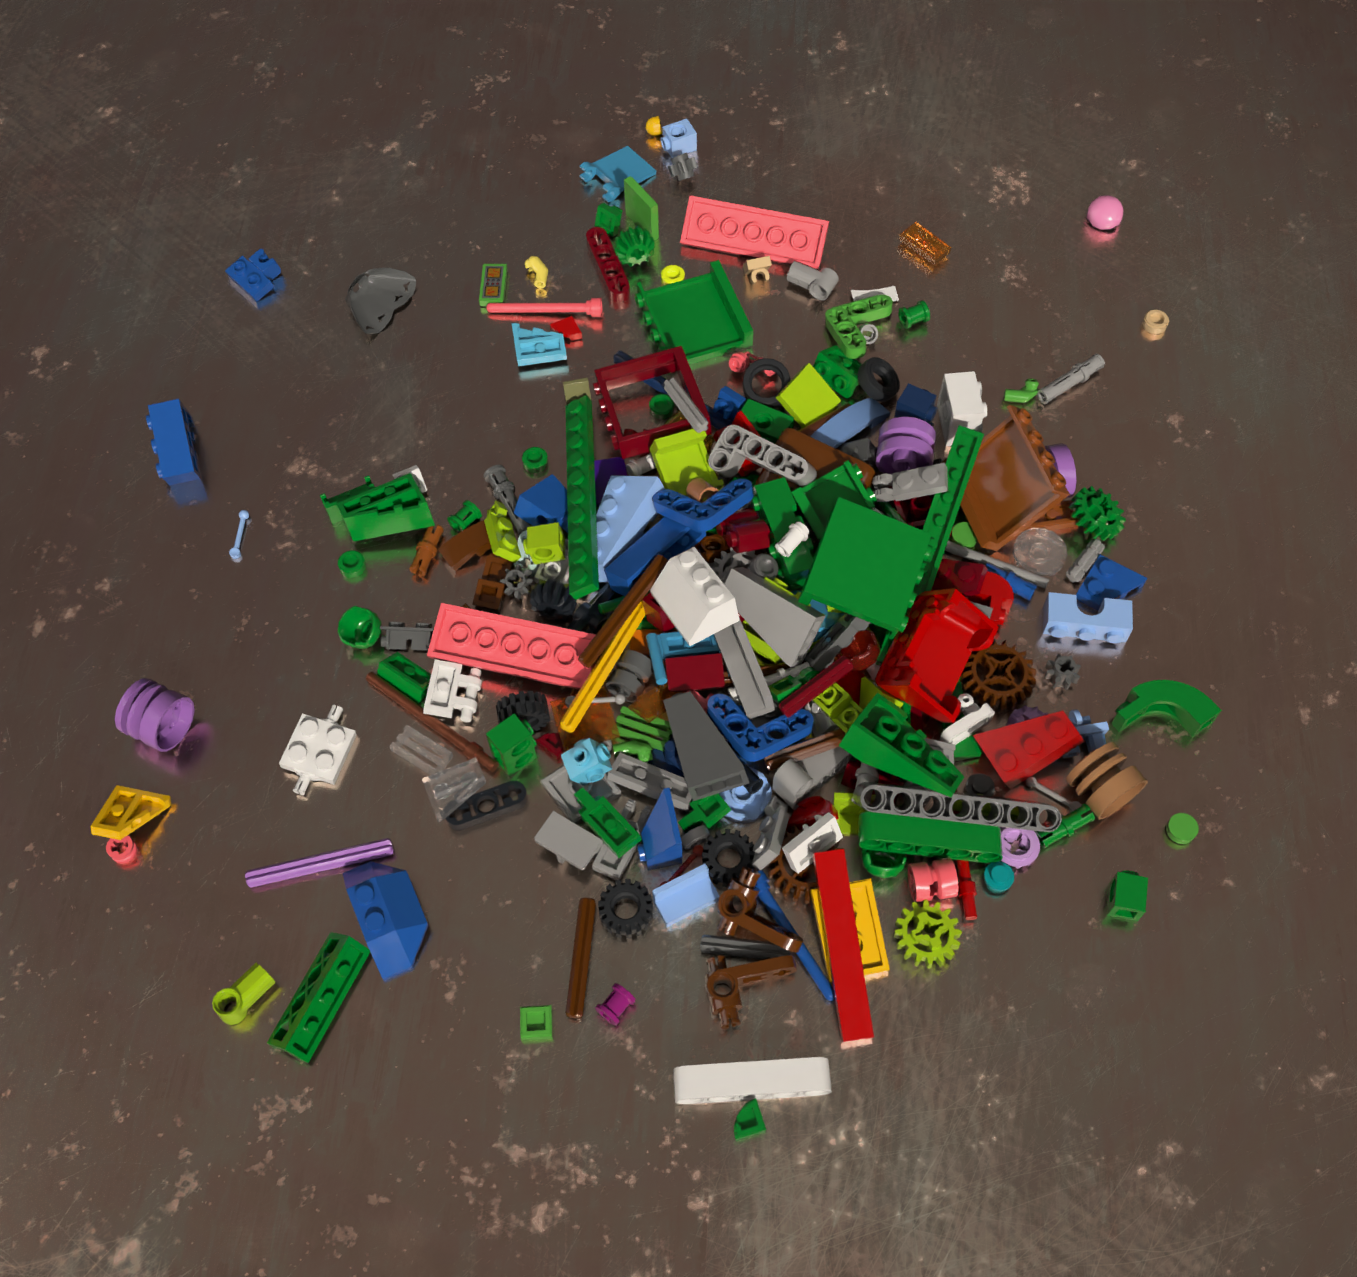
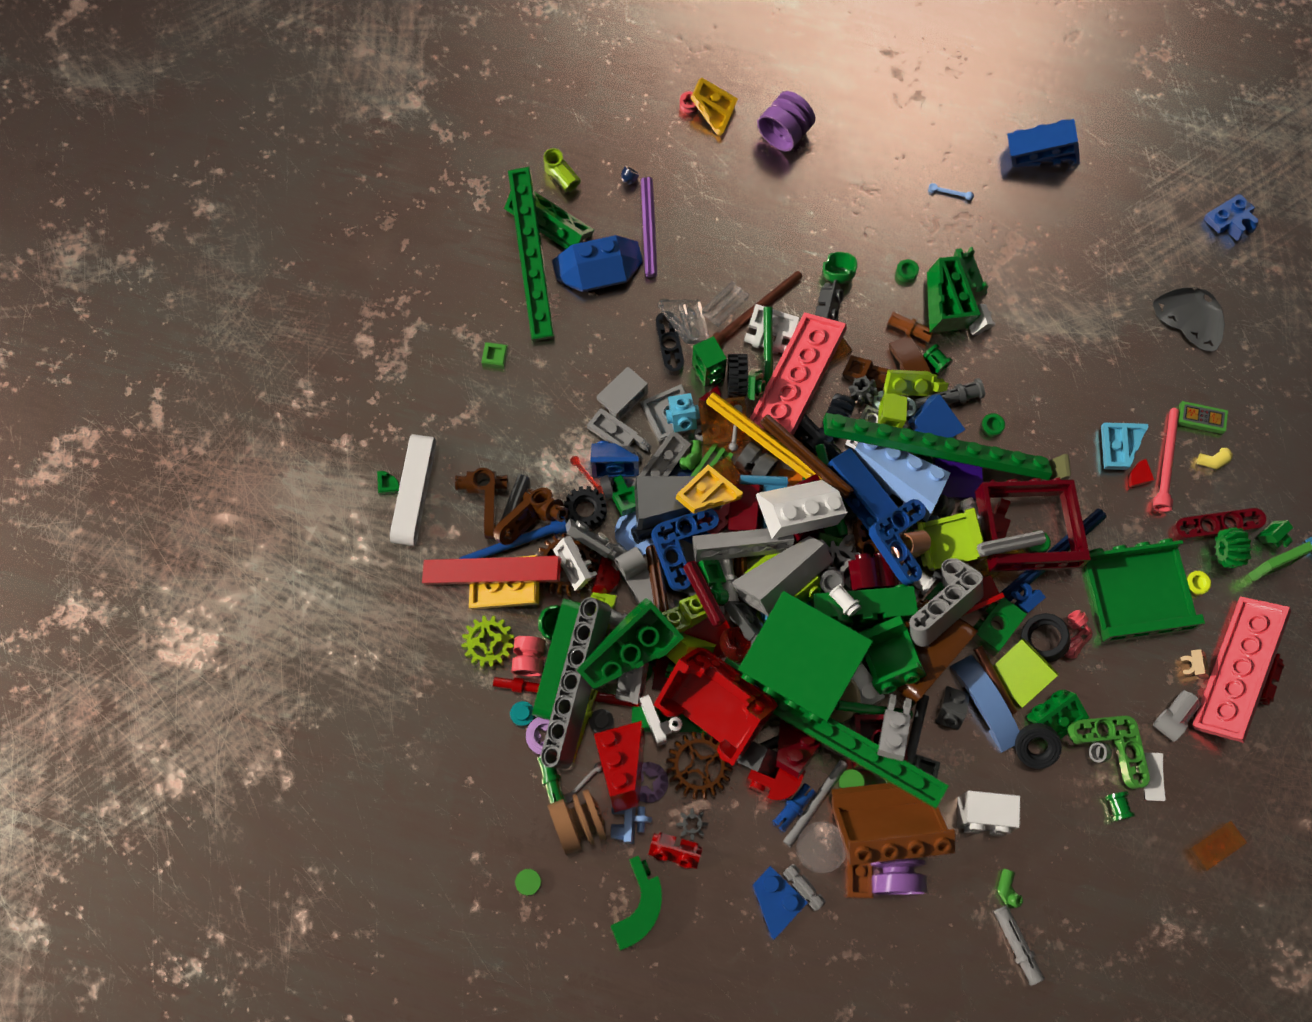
camera: 100 degrees right, 10 degrees up
white plate [279,705,357,795] -> none
green slope [377,652,431,705] -> none
reddish brown axle [565,898,596,1019] -> none
green hinge [574,787,642,858] -> none
magenta bush [595,983,636,1026] -> none
black tyre [598,879,653,939] -> none
light blue panel [652,864,720,927] -> none
medium lavender wheel [876,417,936,475] -> none
dark blue brick [894,383,938,427] -> none
light blue arch [1043,592,1133,643] -> none
green gear [1069,486,1126,541] -> none
green brick [1107,870,1148,922] -> none
none -> green tile [508,167,555,342]
none -> dark blue hinge [621,165,640,185]
none -> red hinge [648,832,703,869]
none -> yellow wing [676,465,743,514]
none -> green slope [748,369,766,400]
none -> green bar [763,307,773,385]

